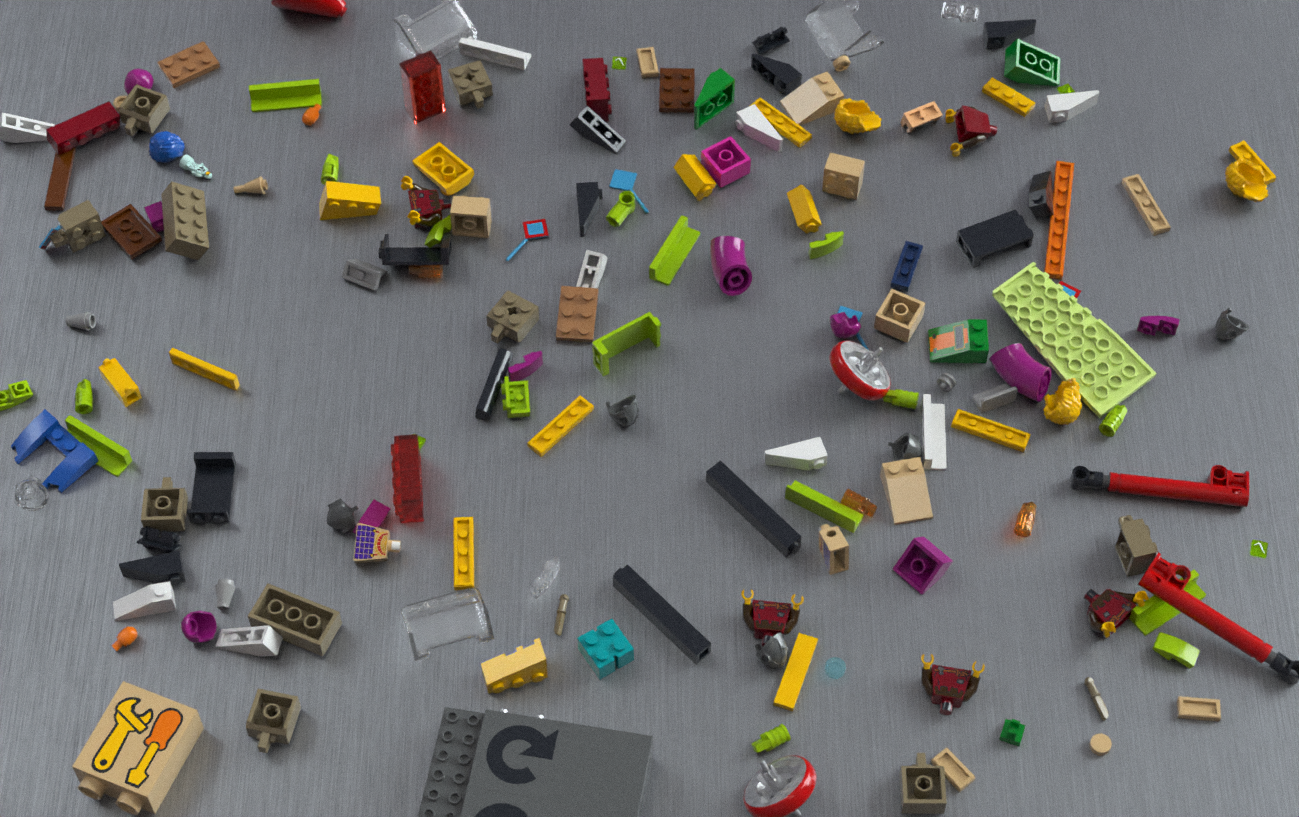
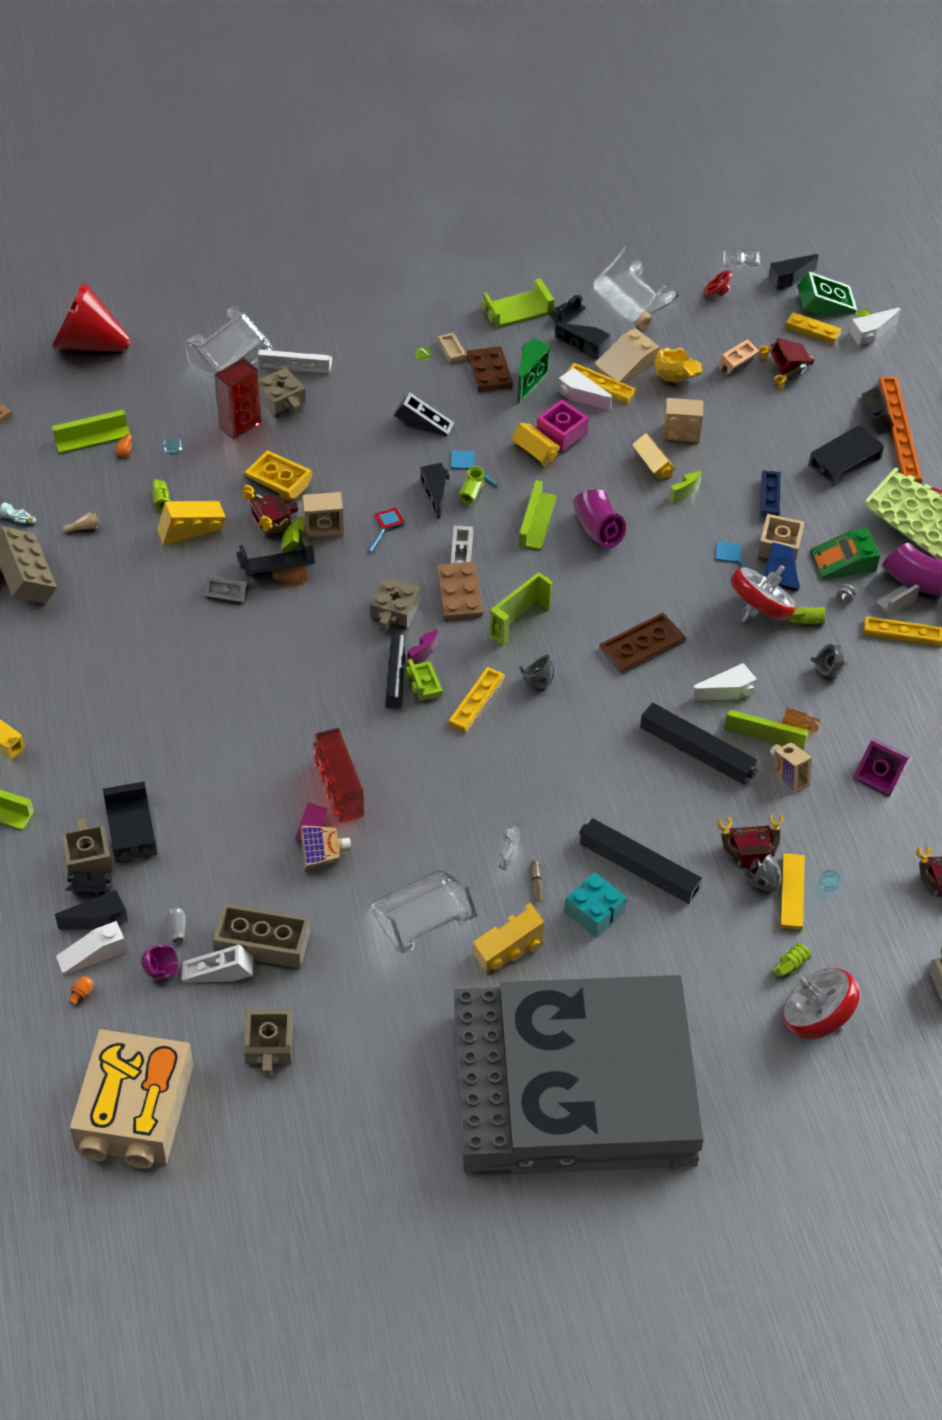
camera: 15 degrees left, 5 degrees down
yellow tile [169,348,240,390] -> none
dark grey helmet [327,498,358,533] -> none
yellow tile [453,517,474,590] -> none
dark red wedge [582,58,612,122] -> none
magenta hair [830,312,861,339] -> none
tan slope [880,457,933,525] -> none
white panel [921,394,947,470] -> none
none -> clear light blue tile [163,437,182,455]
none -> lime panel [481,278,554,328]
none -> reddish brown tile [599,613,686,674]
none -> red piece [704,270,732,296]
none -> blue wing [764,542,800,589]

